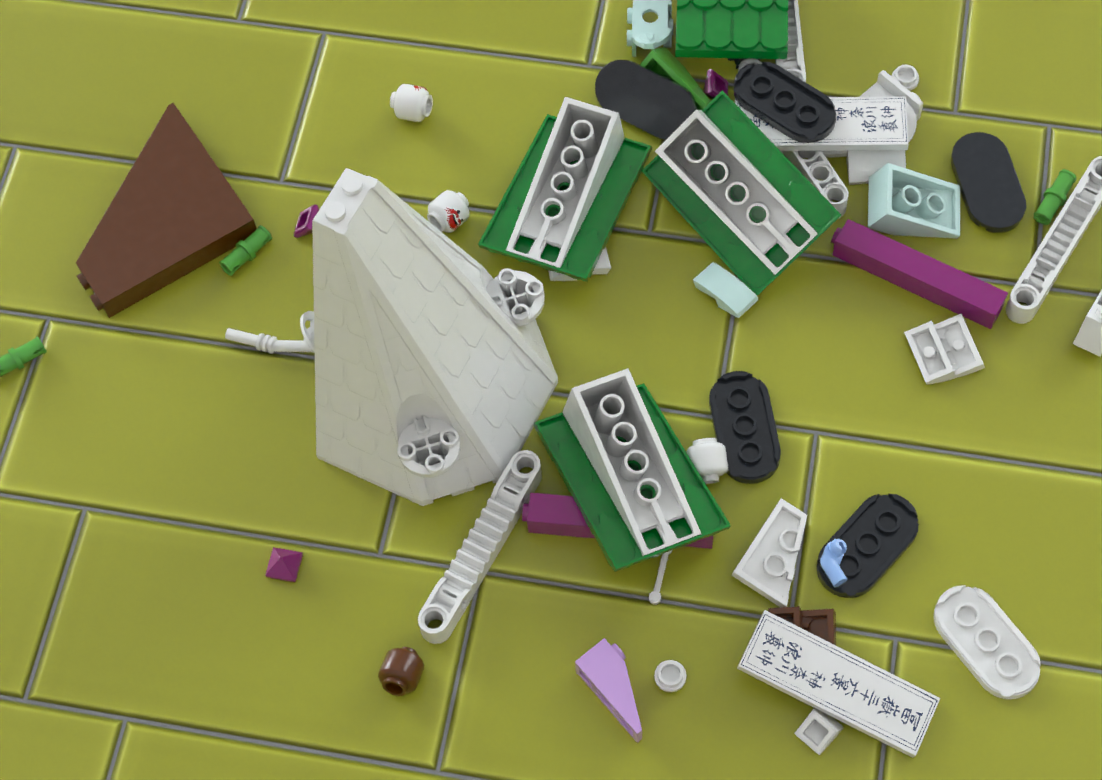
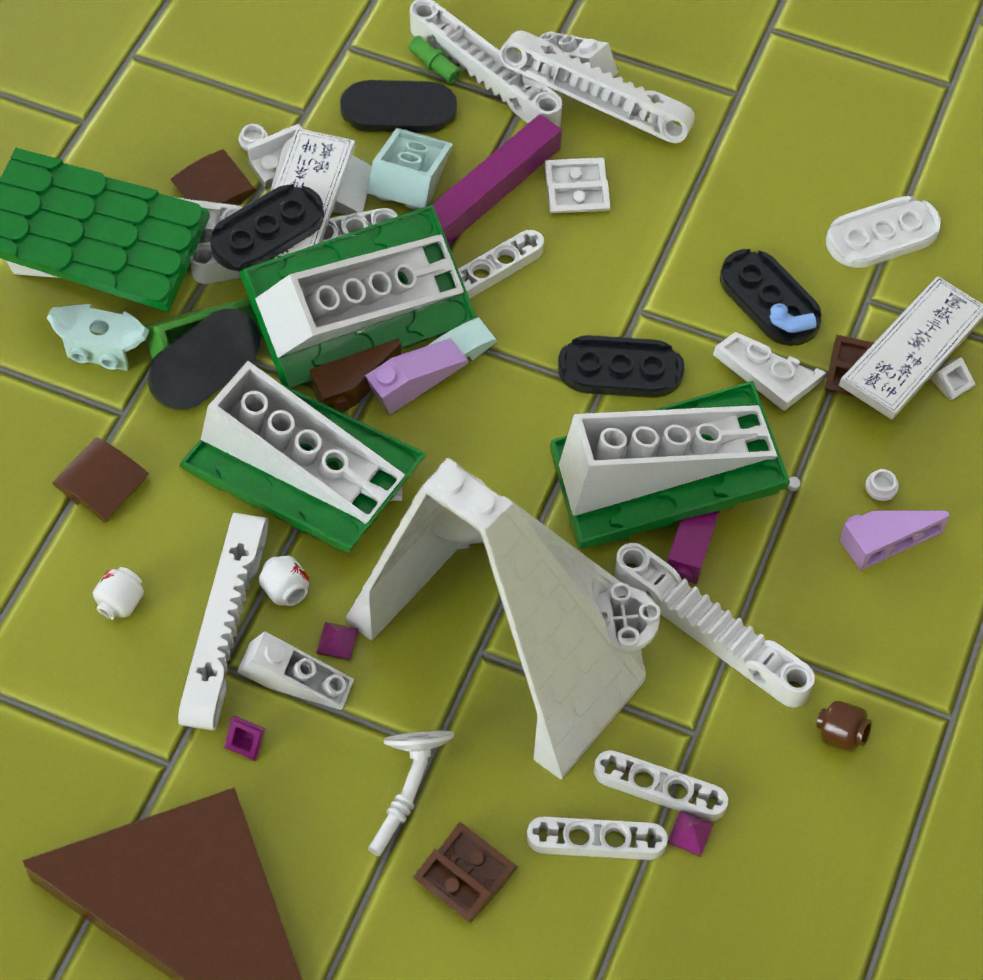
camera: 85 degrees left, 5 degrees down
bright green pin [219,225,272,276] -> none
white head [686,438,728,484] -> none
magenta slope [703,69,728,99] -> none
none -> reddish brown slope [52,437,149,523]
none -> reddish brown slope [170,149,257,213]
none -> white gear [178,513,268,731]
none -> reddish brown slope [310,339,401,413]
none -> lavender slope [365,338,469,415]
none -> reddish brown slope [413,822,518,923]
none -> white beam [458,230,544,299]
none -> white gear [499,31,695,143]
none -> white beam [527,817,668,860]
none -> white beam [594,750,728,822]

